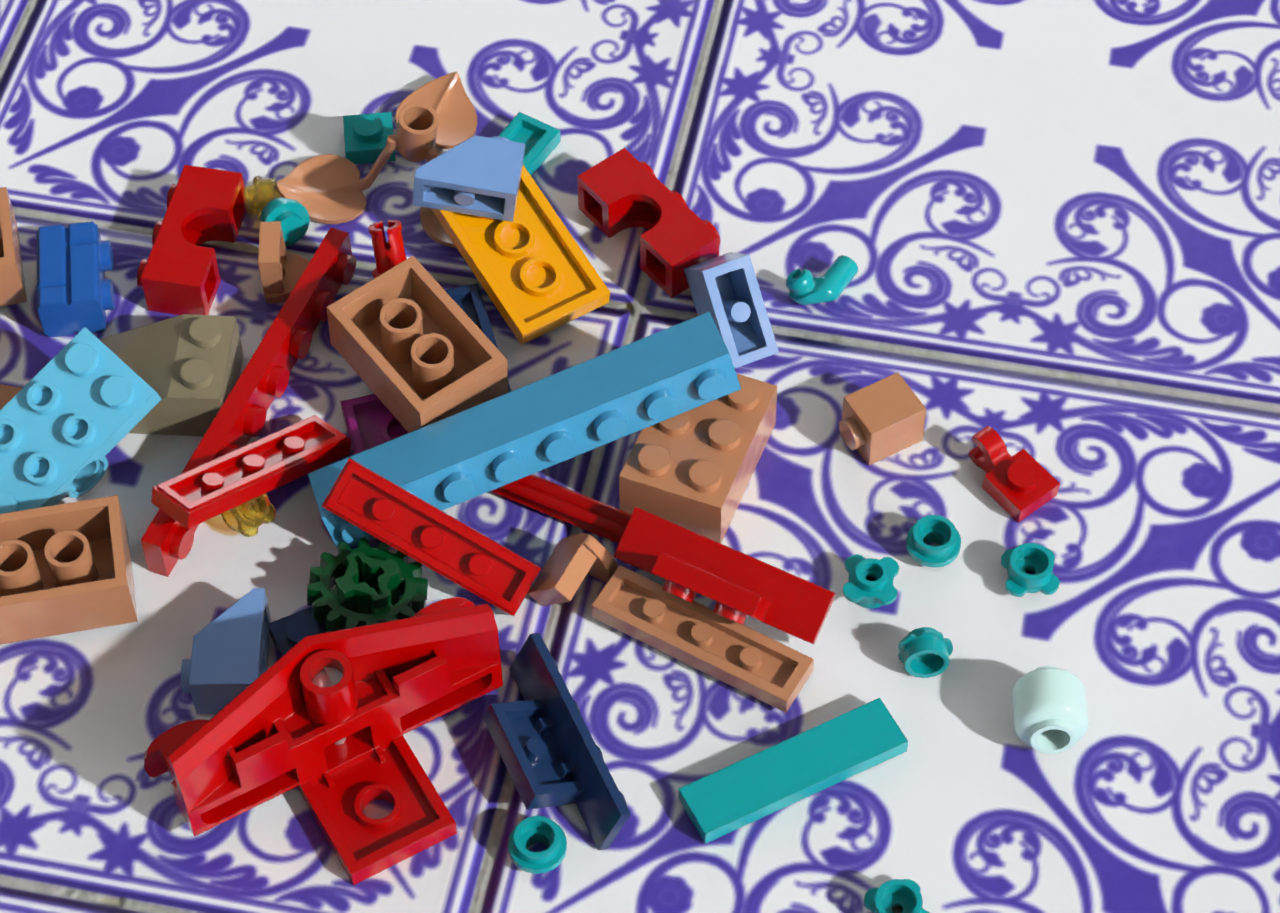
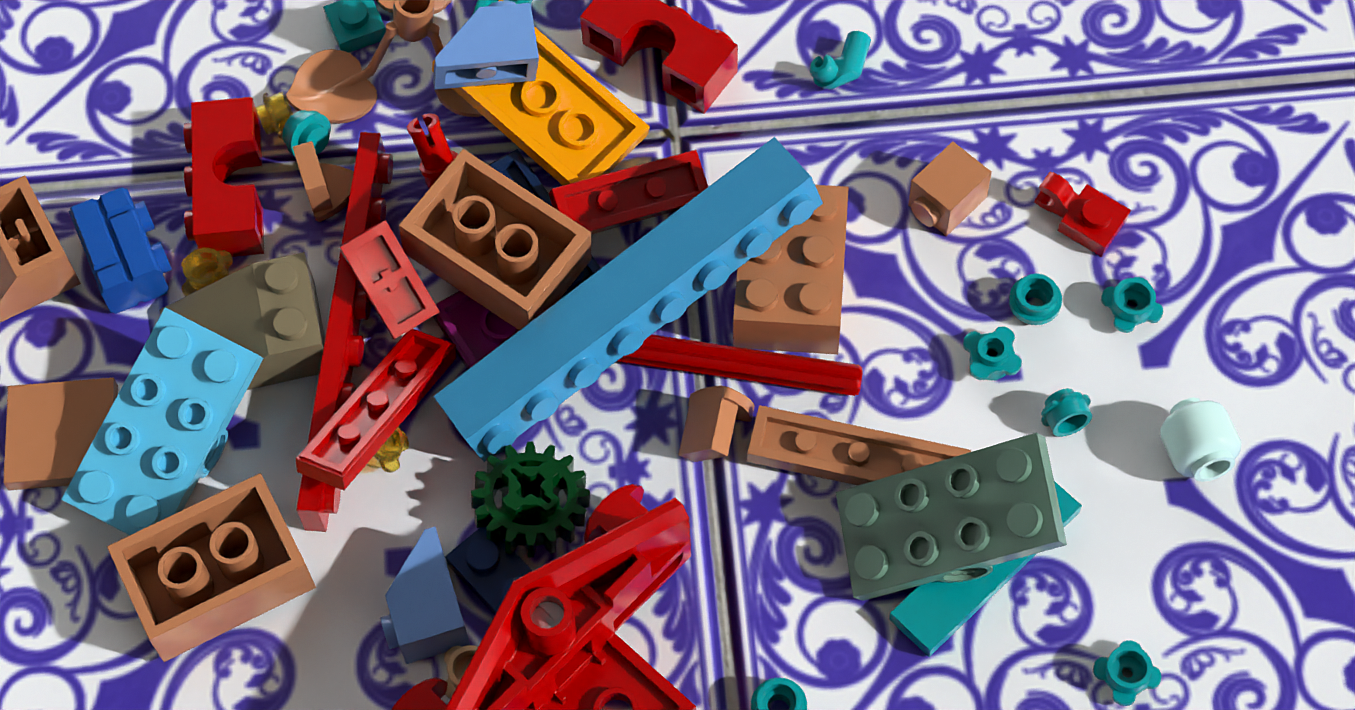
camera: 15 degrees left, 10 degrees up
red tile [322,458,541,616] -> none
dark blue bracket [483,633,631,850] -> none
red bracket [613,507,836,645] -> none
medium blue slope [684,252,779,368] -> none
none -> clear yellow plate [181,248,233,297]
none -> hinge [338,220,440,339]
none -> red plate [549,150,708,235]
none -> sand green plate [836,432,1067,601]

